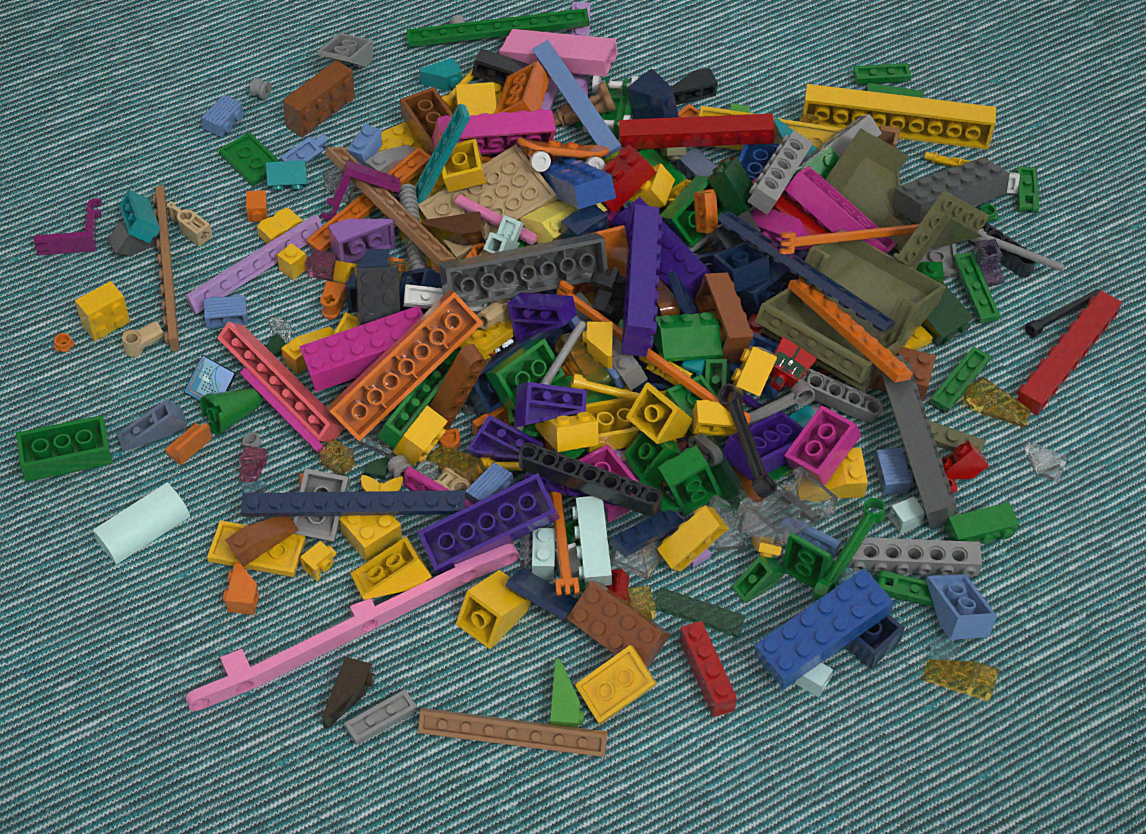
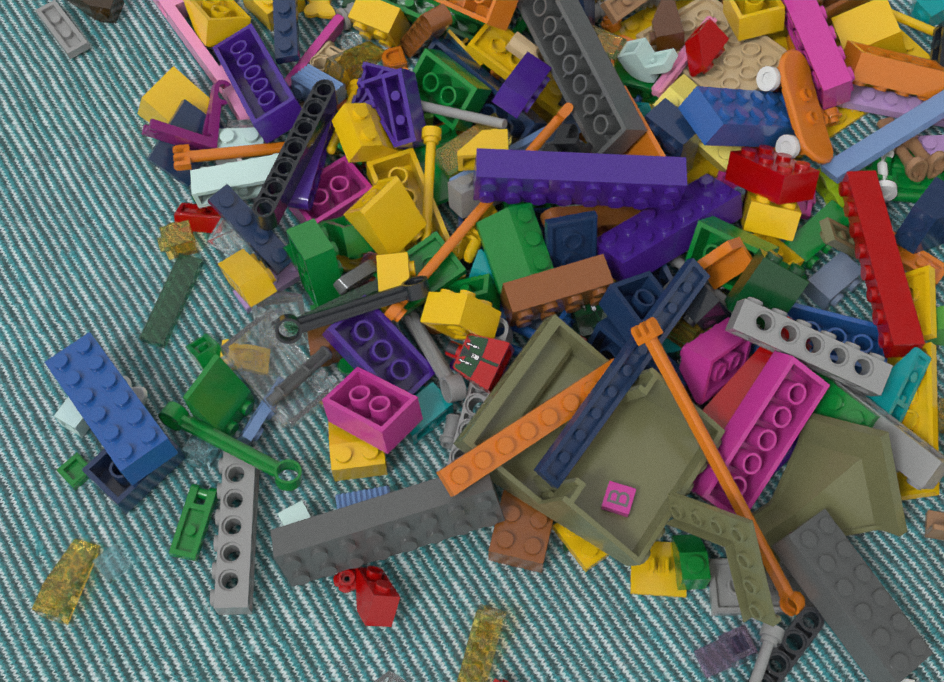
camera: 90 degrees right, 10 degrees up
medium nougat plate [418,708,608,757] -> none
bright green slope [550,658,584,728] -> none
dark orange brick [567,581,671,669] -> none
yellow plate [575,645,657,724] -> none
red brick [679,621,737,718] -> none
dark green brick [921,281,973,347] -> none
yellow piece [924,152,971,167] -> none
medium blue slope [926,574,997,640] -> none
olive plate [929,420,986,453] -> none
green plate [930,346,991,413] -> none
green brick [944,502,1019,544] -> none
green plate [952,252,1000,323] -> none
green plate [978,204,999,223] -> none
none -> green tile [56,452,89,491]
none -> magenta hinge [142,80,231,150]
none -> dark pink tile [601,481,636,517]
none -> red slope [685,18,729,77]

